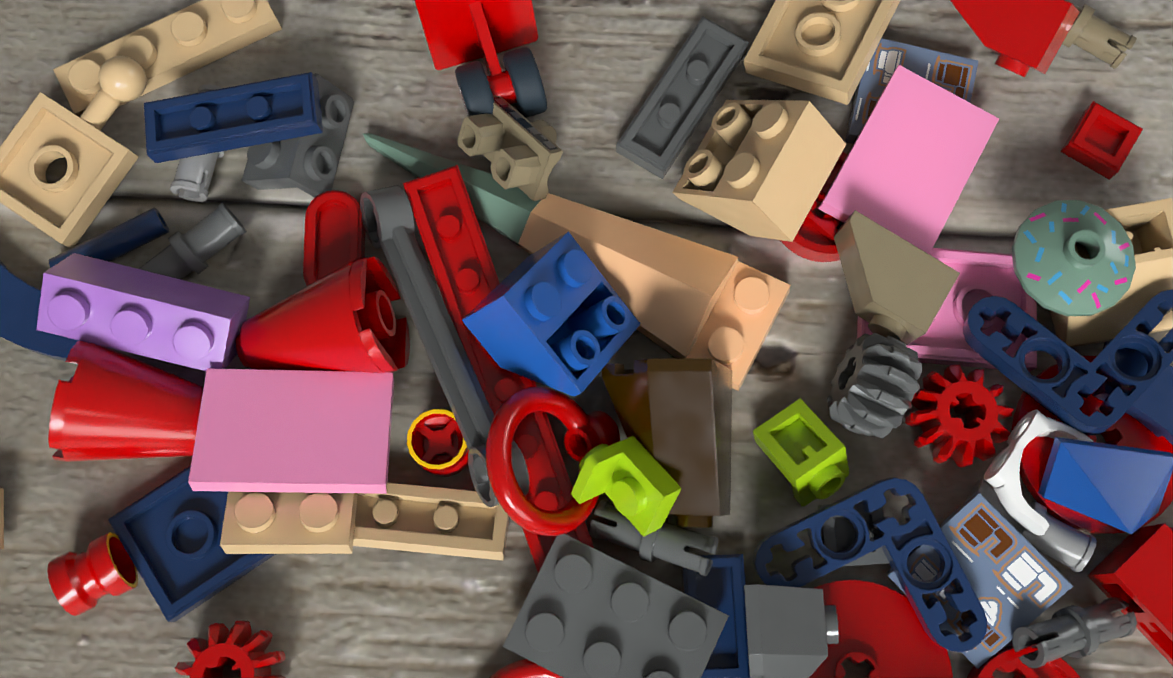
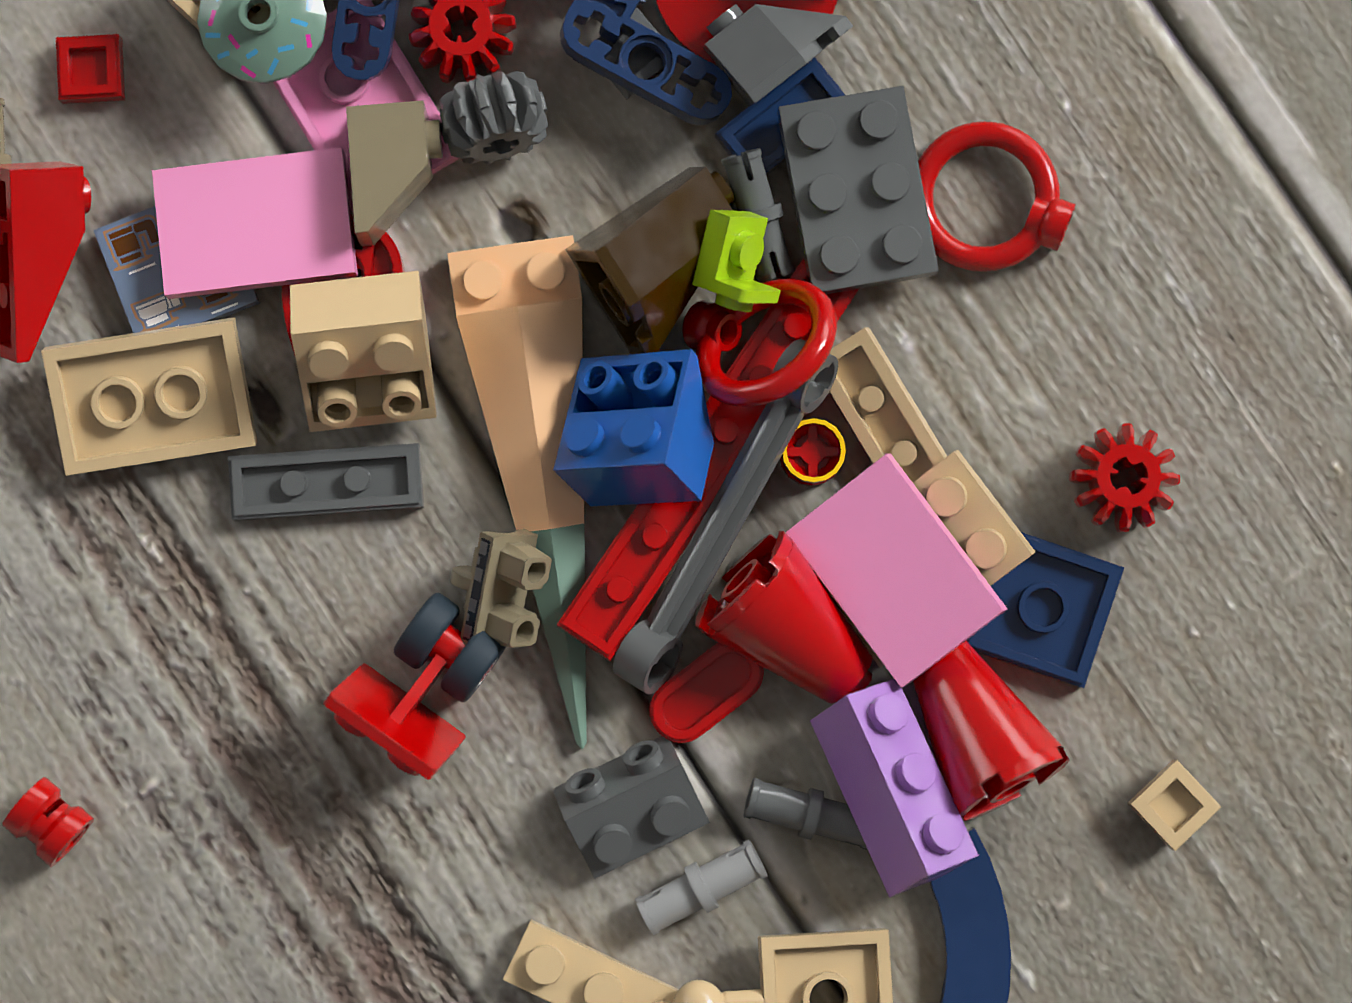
camera: 130 degrees left, 10 degrees up
red wheel [47,532,138,616] -> none
dark blue piece [48,207,169,268] -> none
dark blue tile [144,72,323,163] -> none
lime bracket [752,398,849,507] -> none

